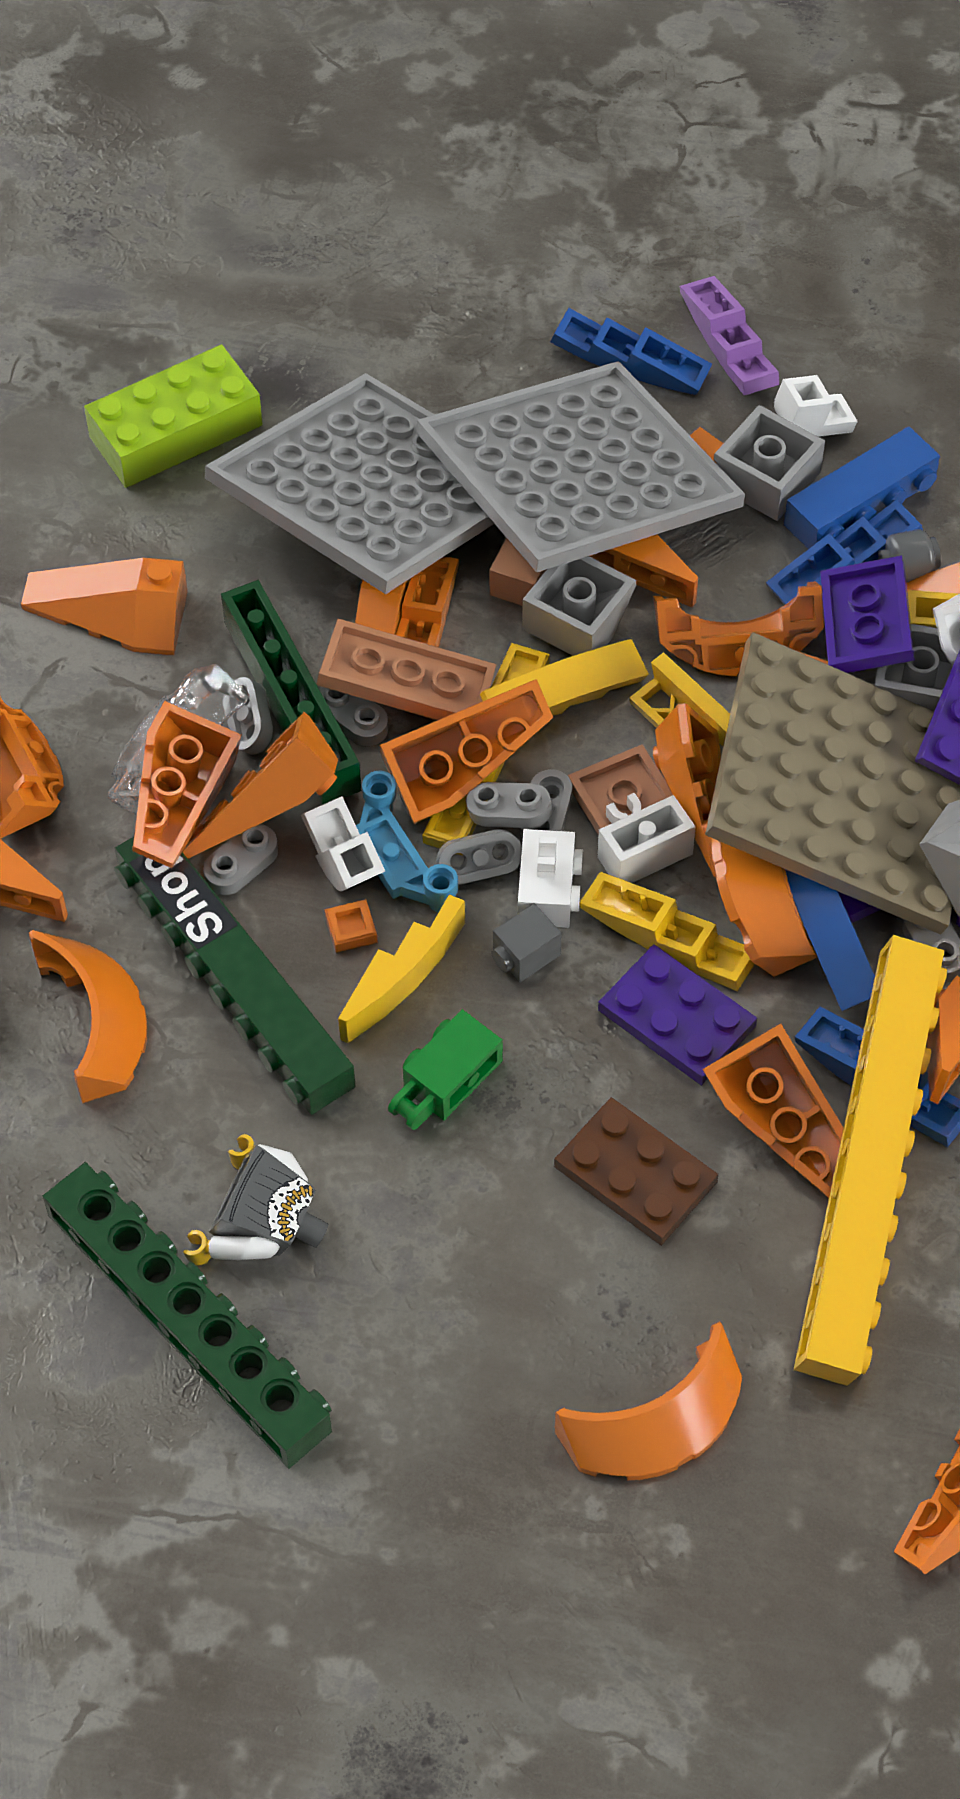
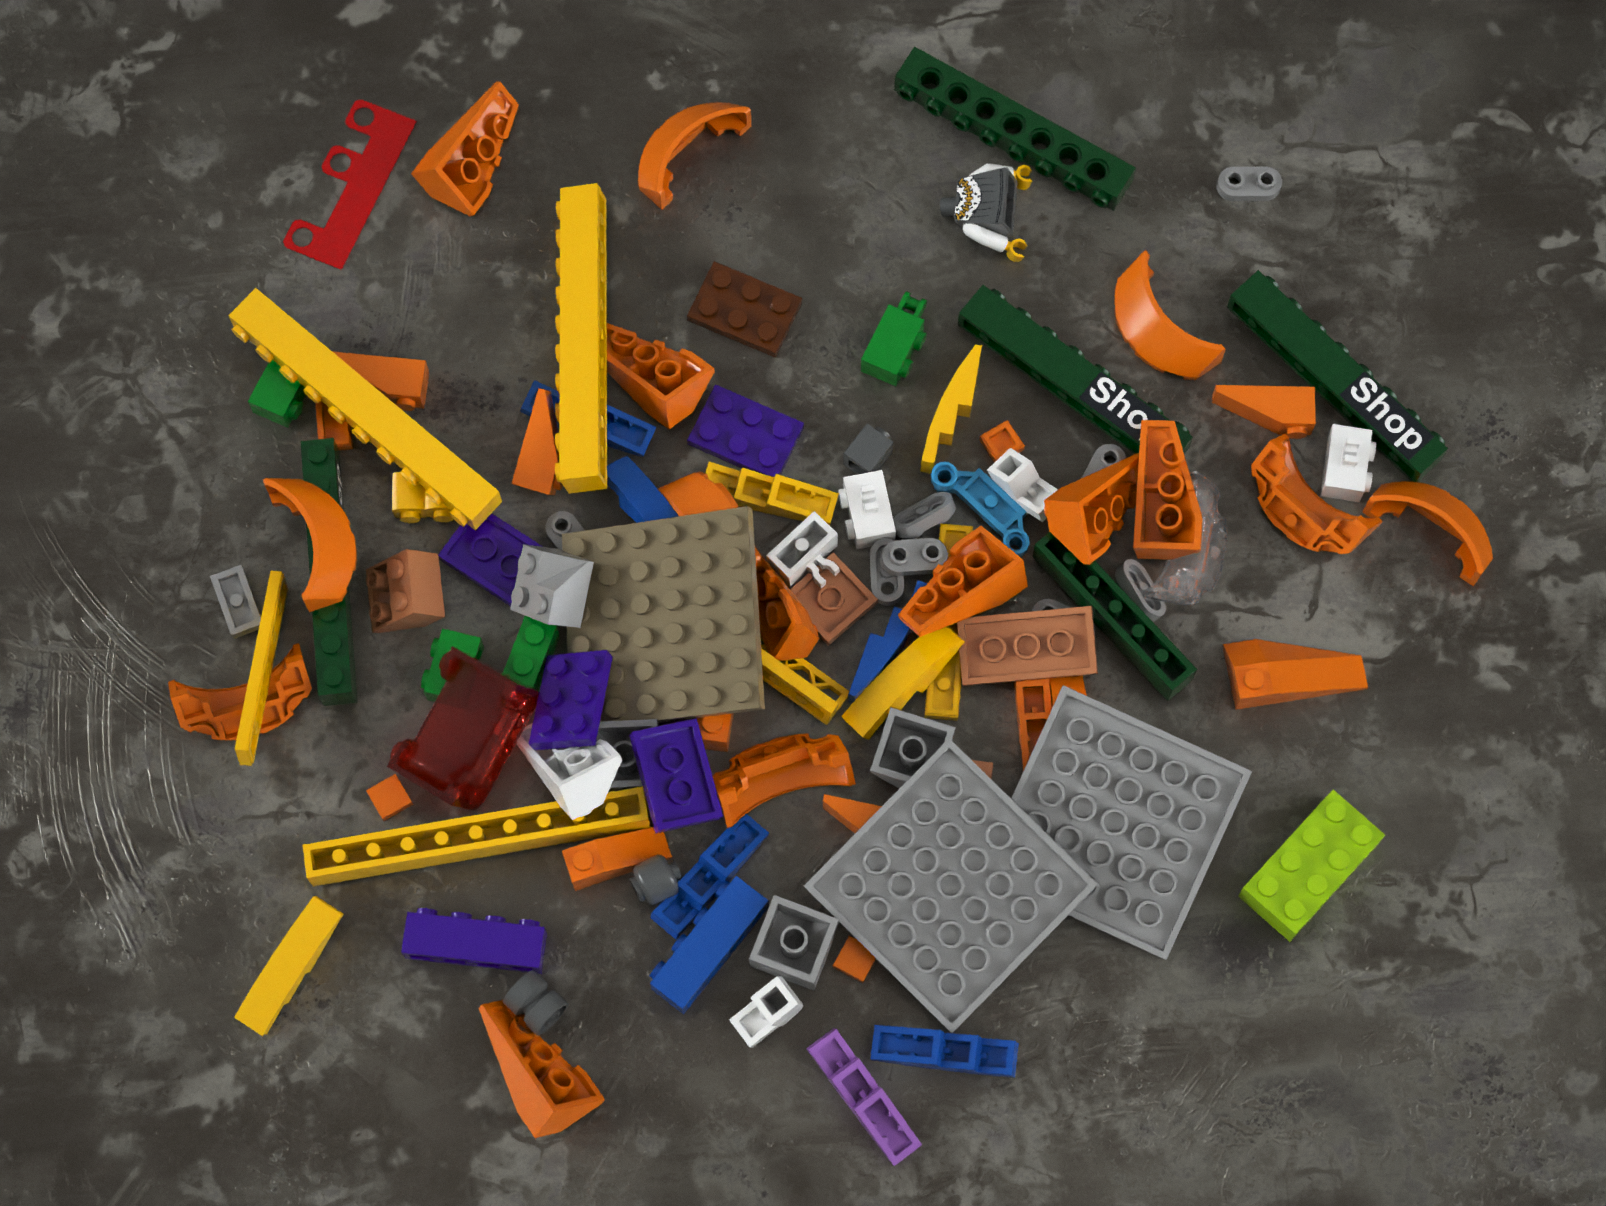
camera: 165 degrees right, 15 degrees up
none -> blue slope [848,580,927,704]

